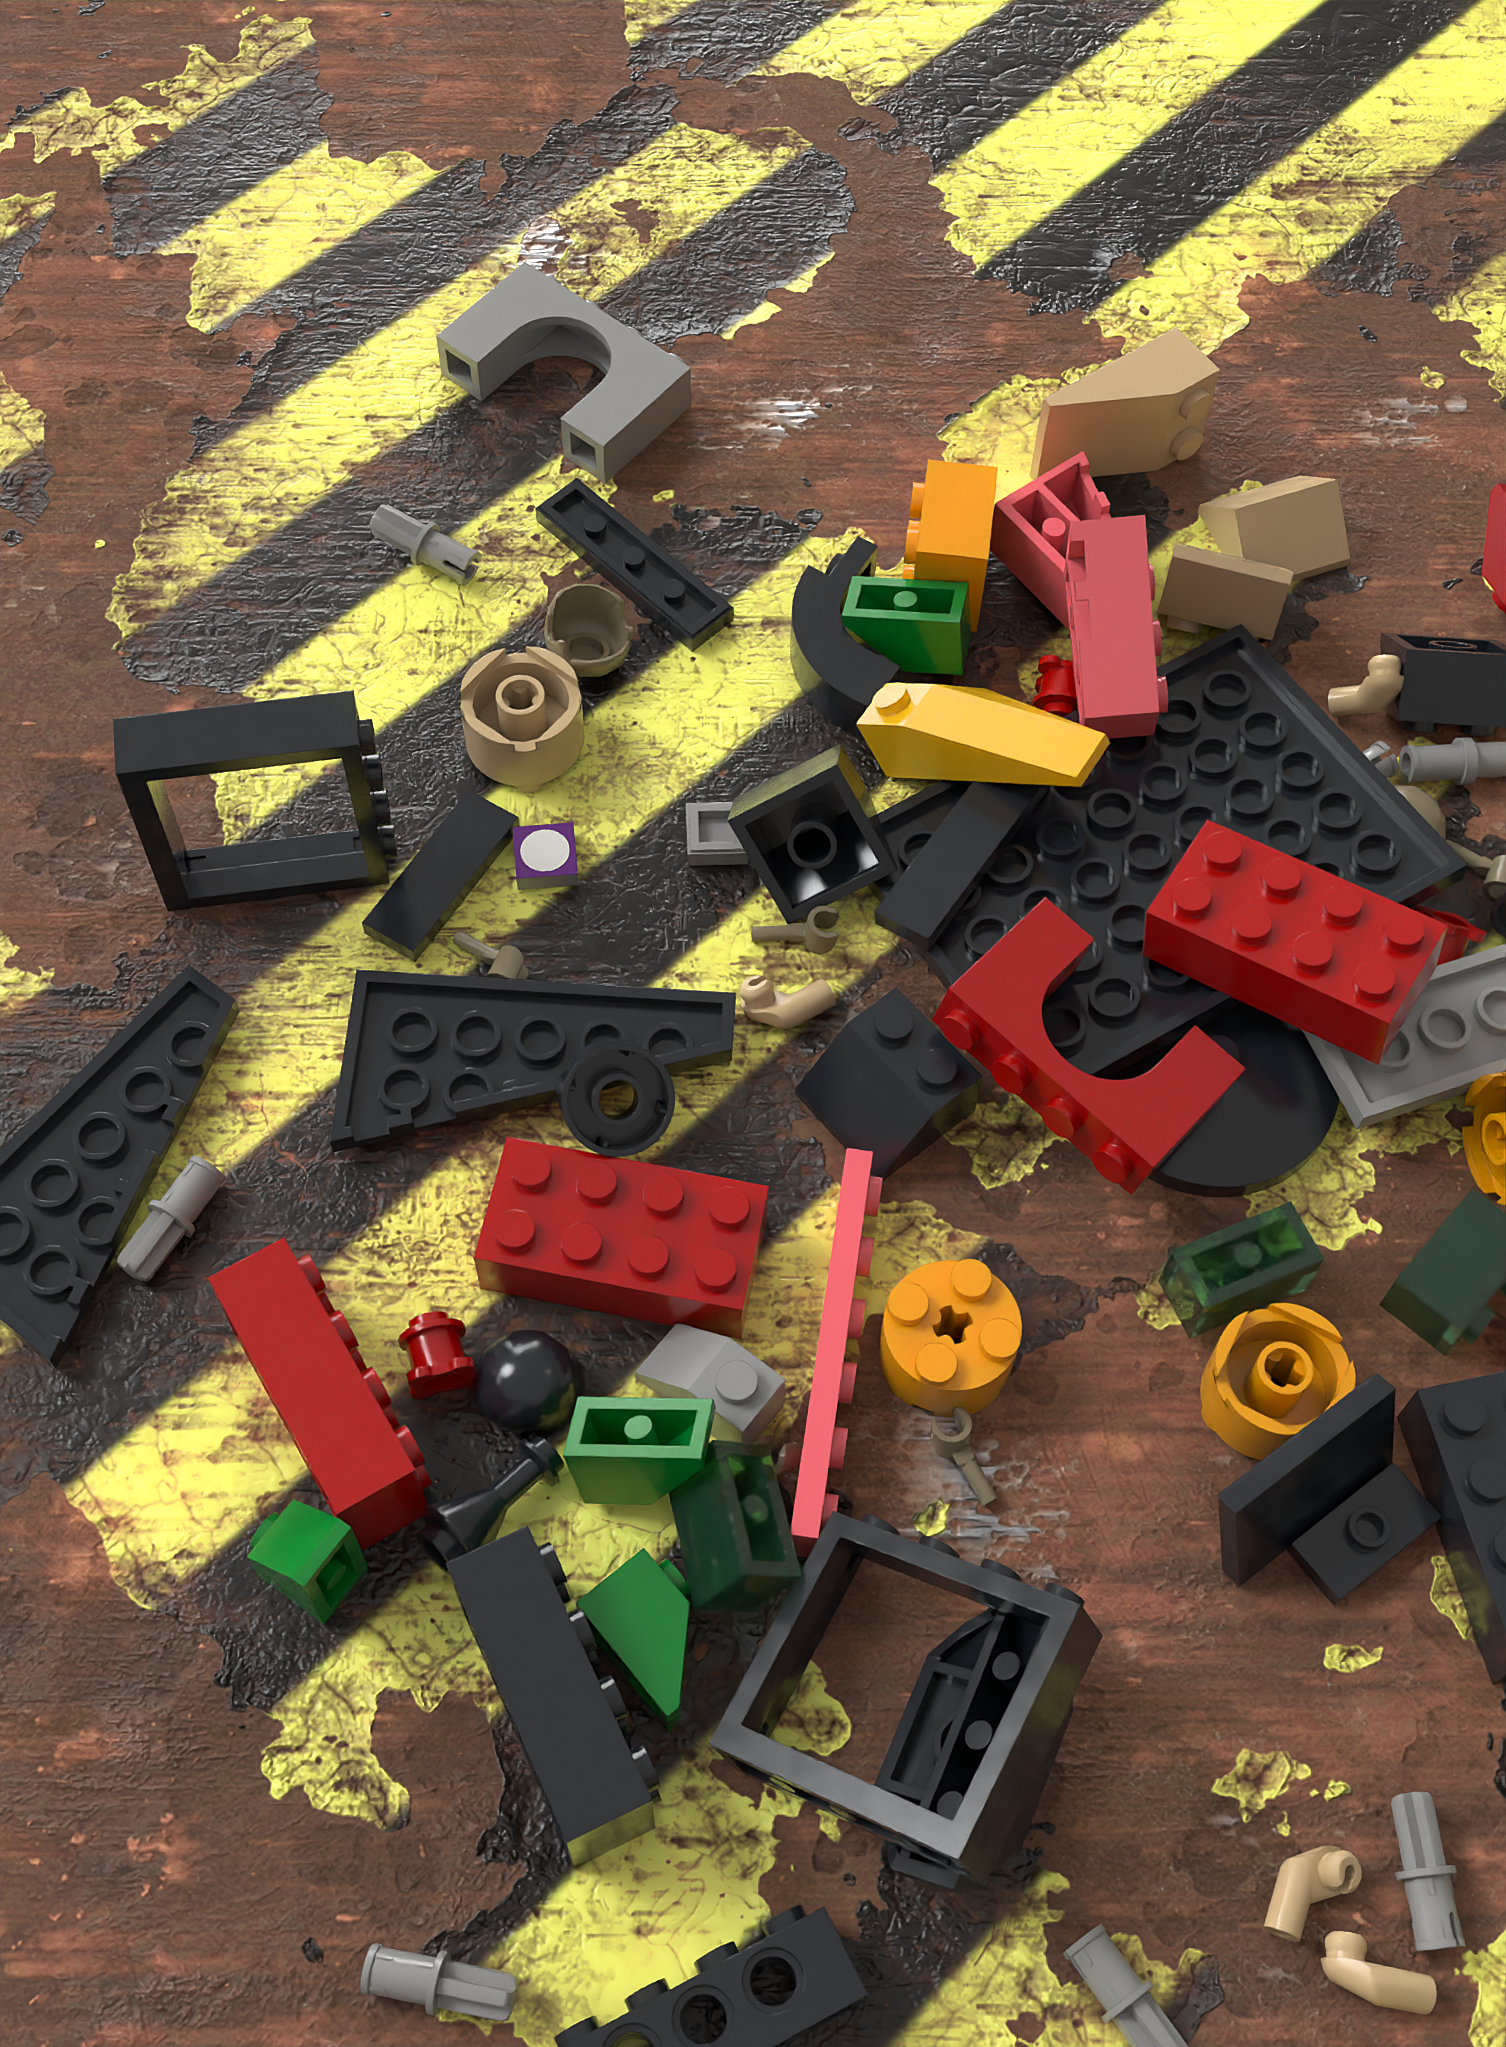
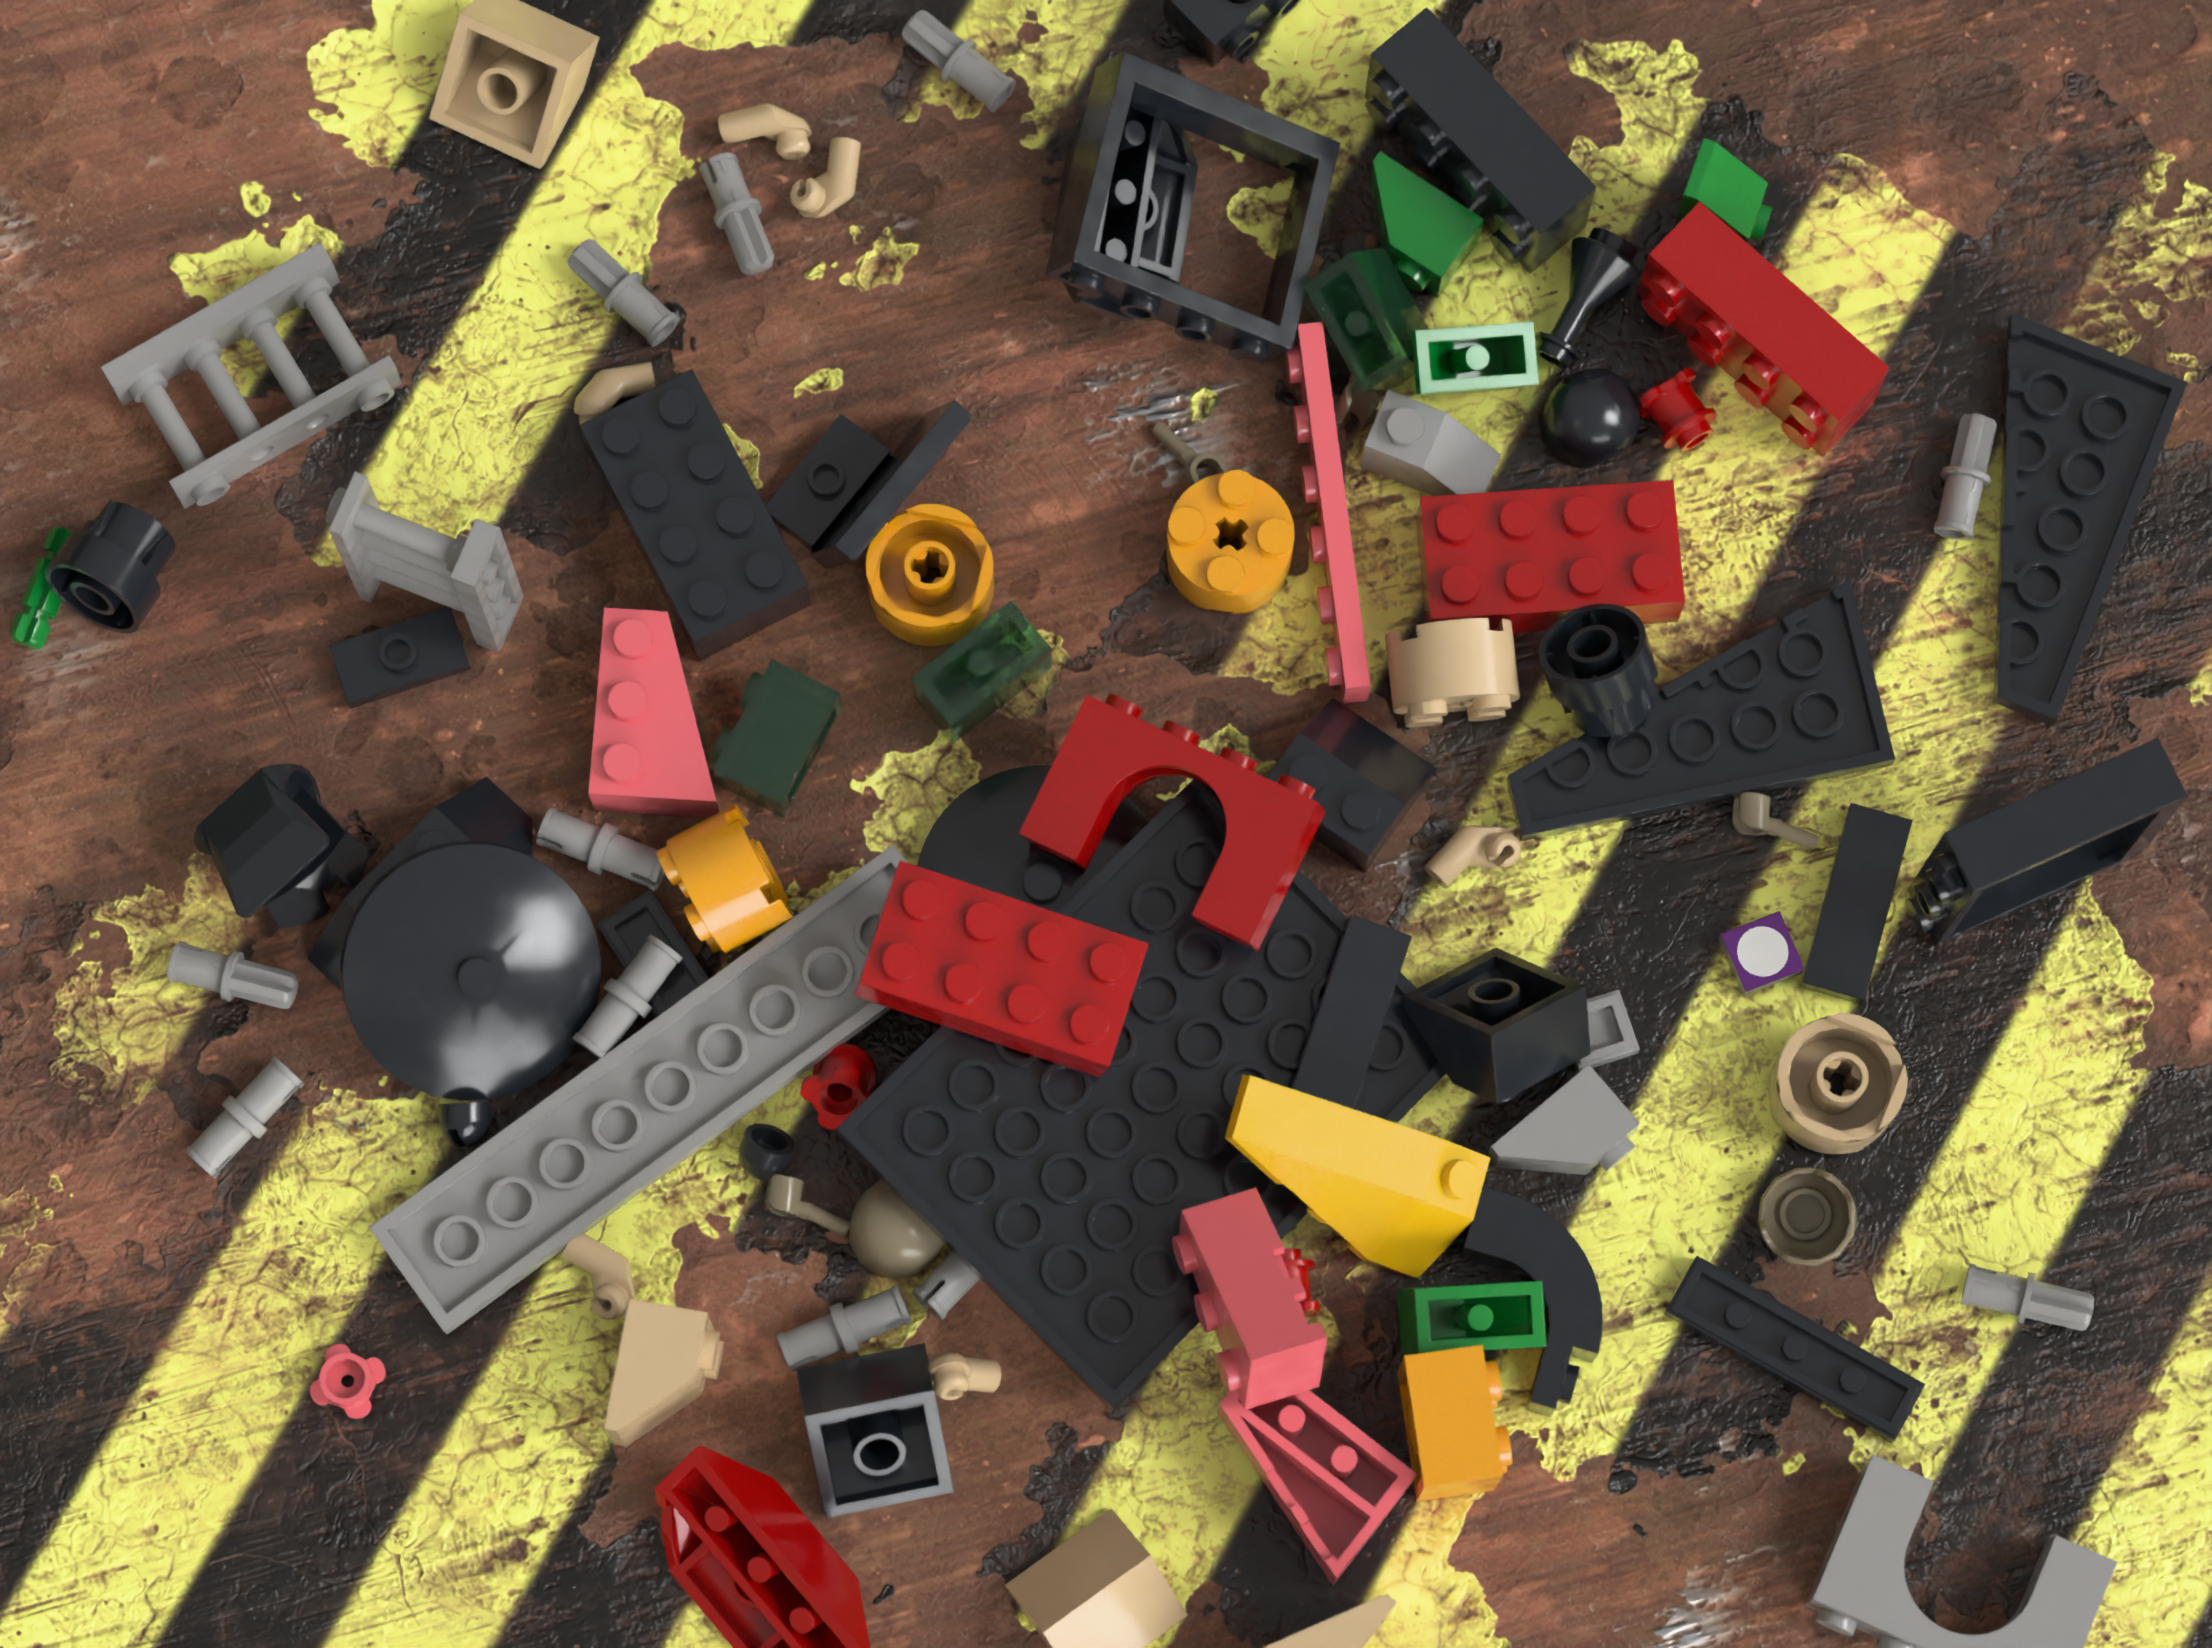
camera: 165 degrees right, 15 degrees up
dark tan hand [751,906,840,955] -> none
tan slope [1157,542,1294,641] -> none
none -> tan brick [1385,618,1520,728]
none -> light grey slope [1487,1065,1640,1175]

